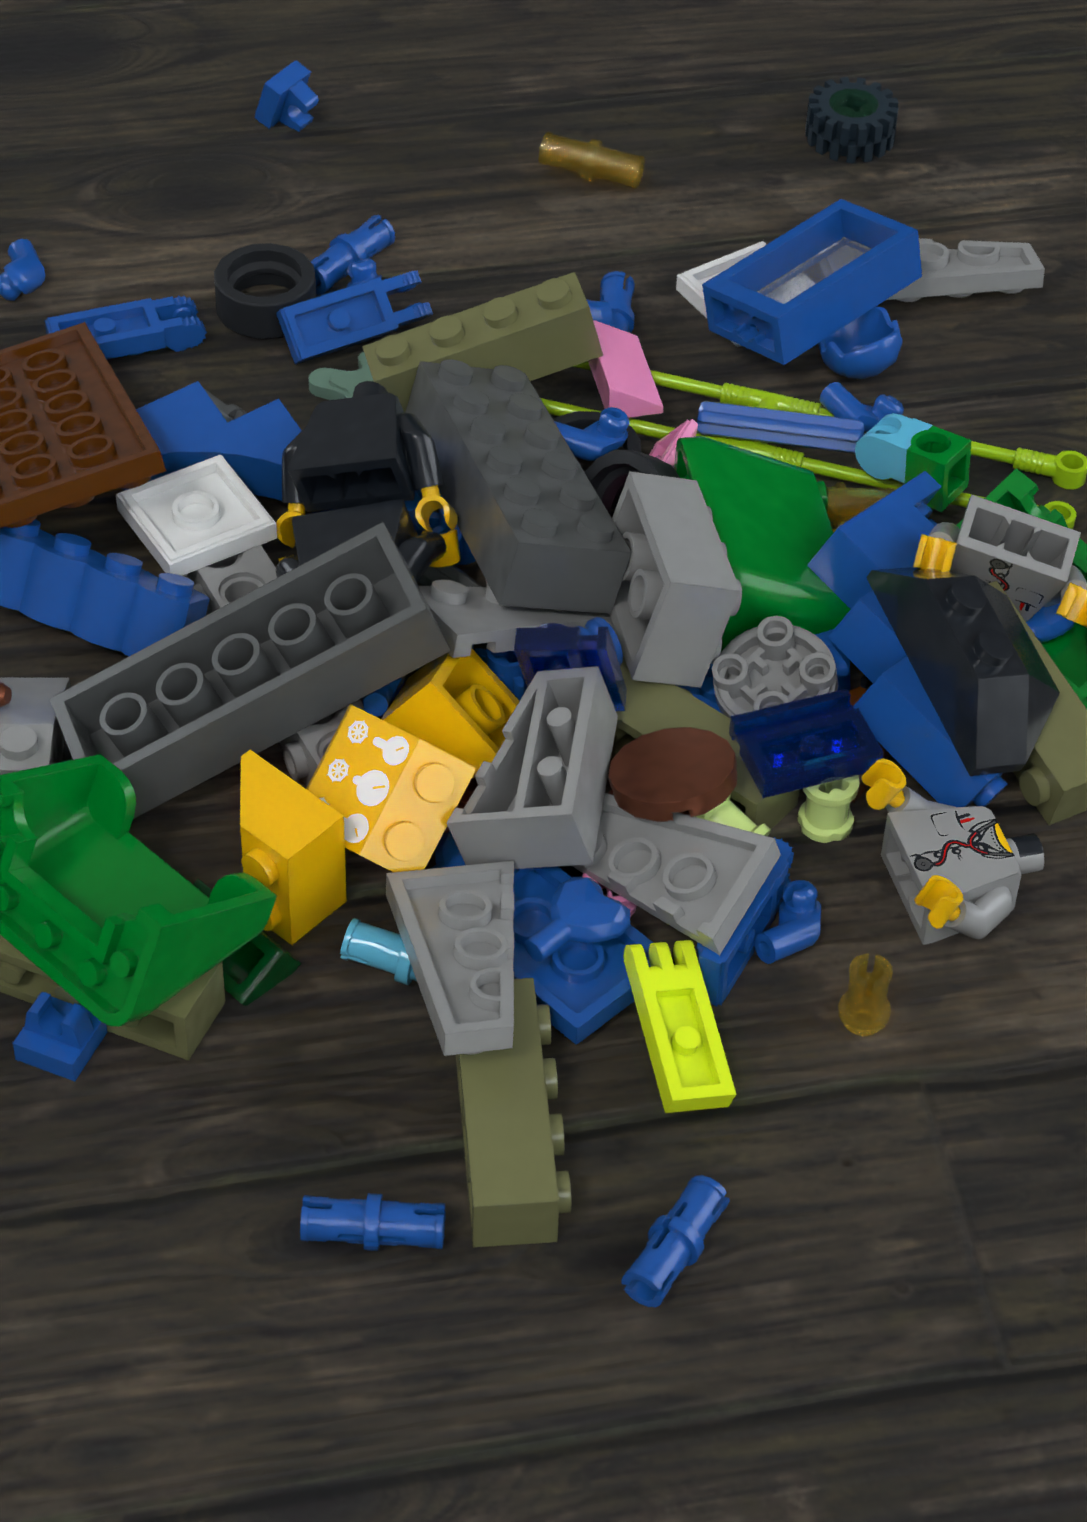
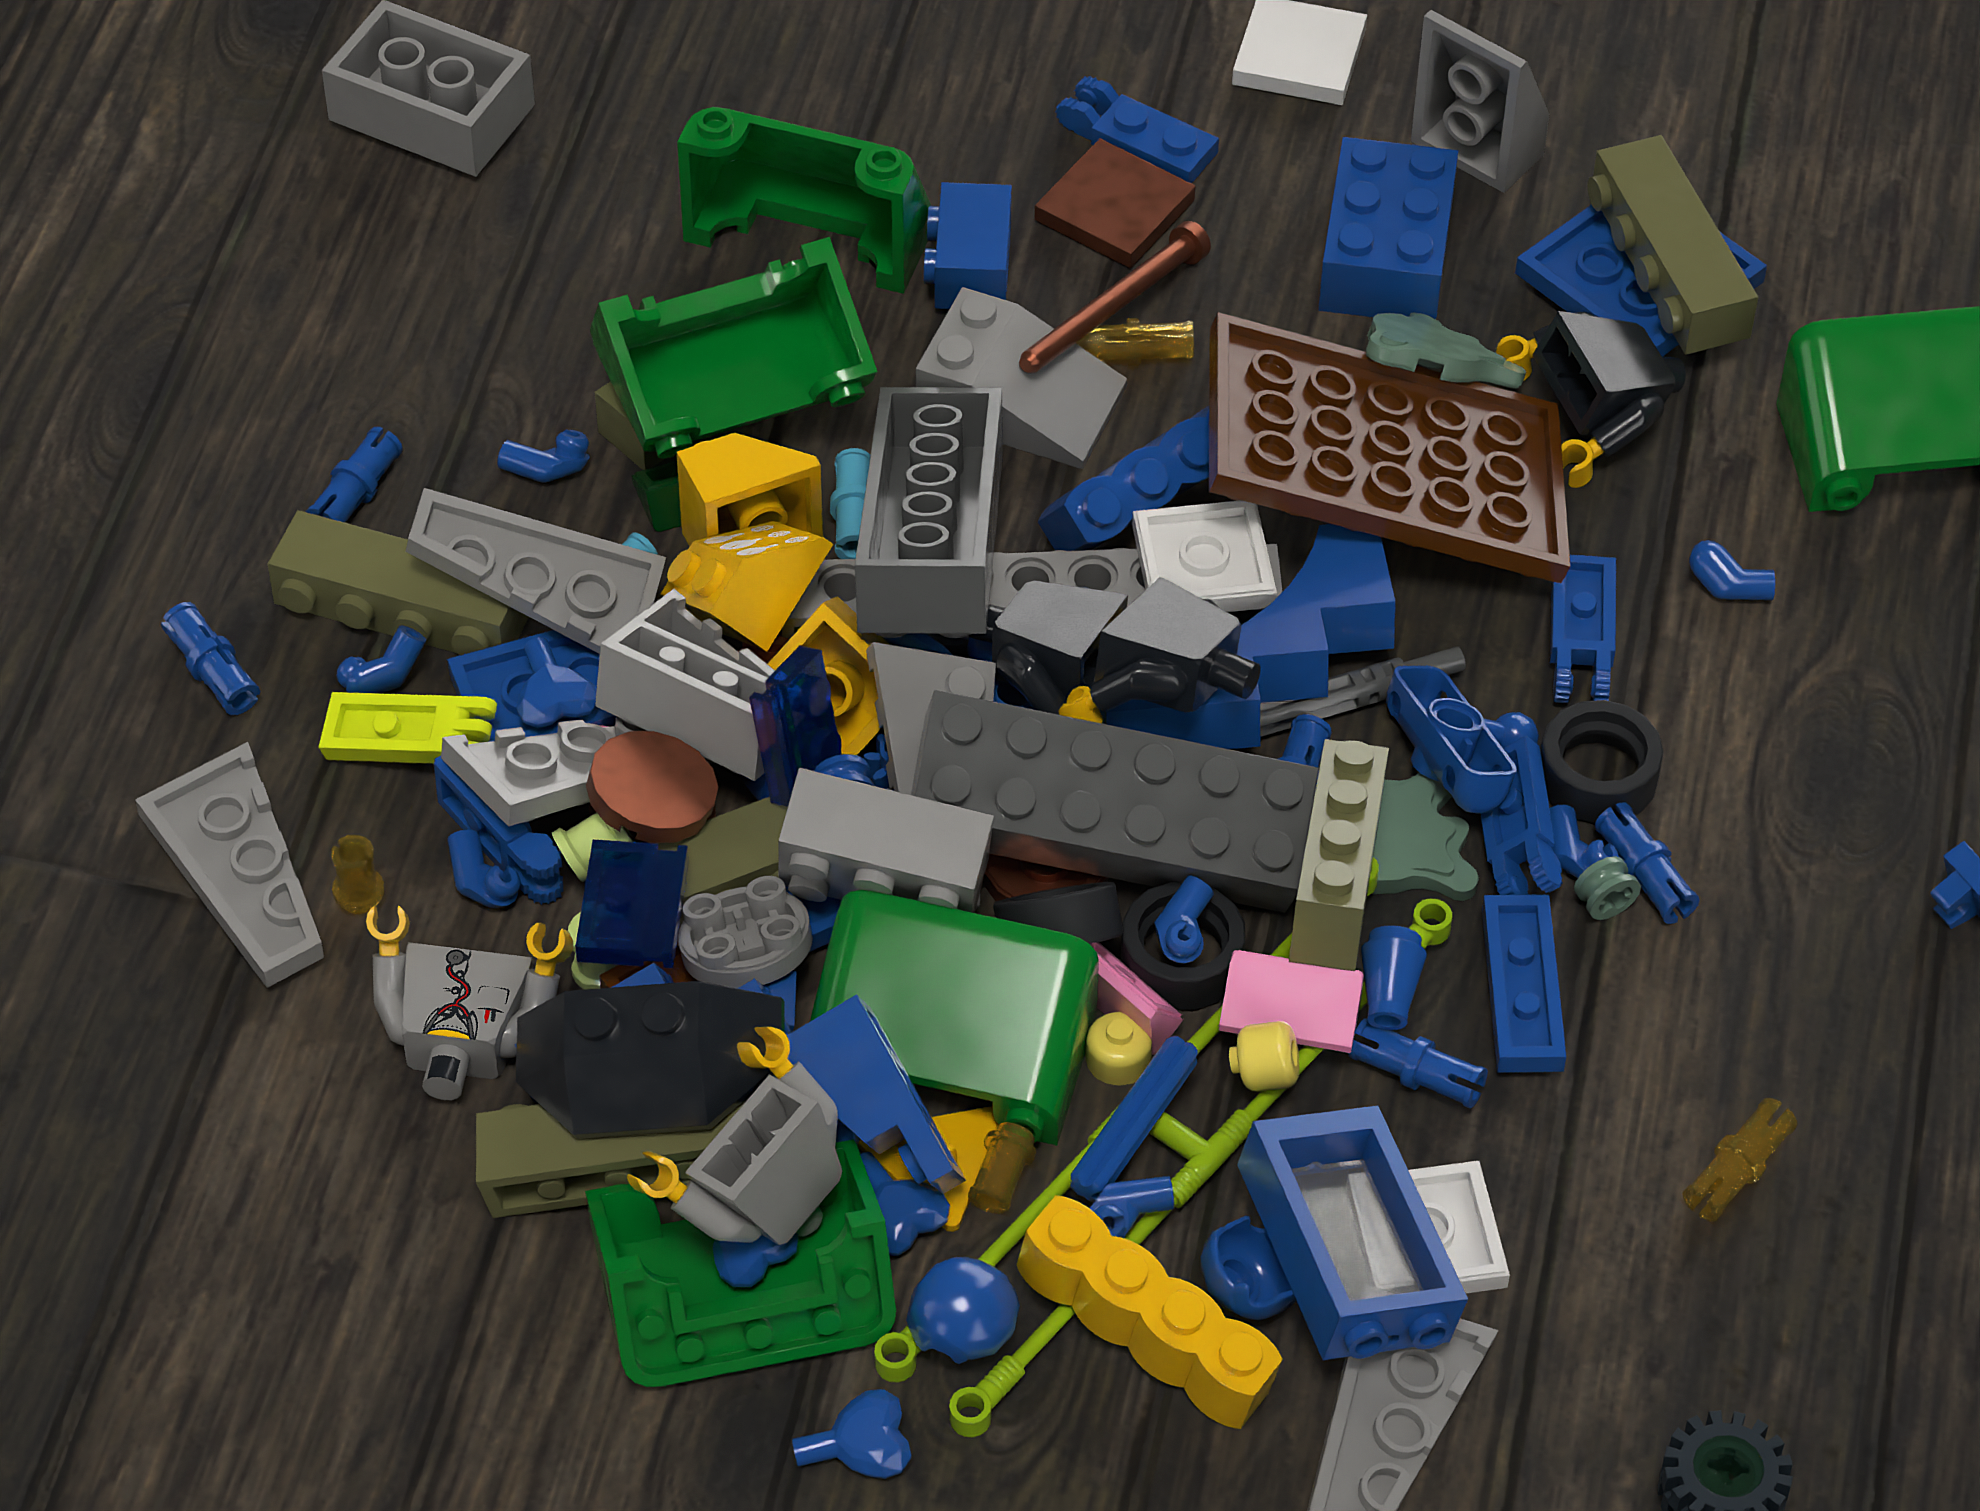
camera: 115 degrees right, 5 degrees up
leg [855,413,972,512] -> none
none -> light grey wing [135,742,324,988]
none -> blue arm [337,625,426,694]
none -> blue arm [497,430,590,483]
none -> medium azure pin [830,448,871,559]
none -> blue hair [906,1257,1020,1364]
none -> yellow brick [1016,1195,1283,1429]
none -> light yellow piece [1229,1021,1299,1091]
none -> blue piece [1386,666,1539,814]
none -> blue plate [1482,895,1566,1072]
none -> sand green bush [1574,856,1641,920]

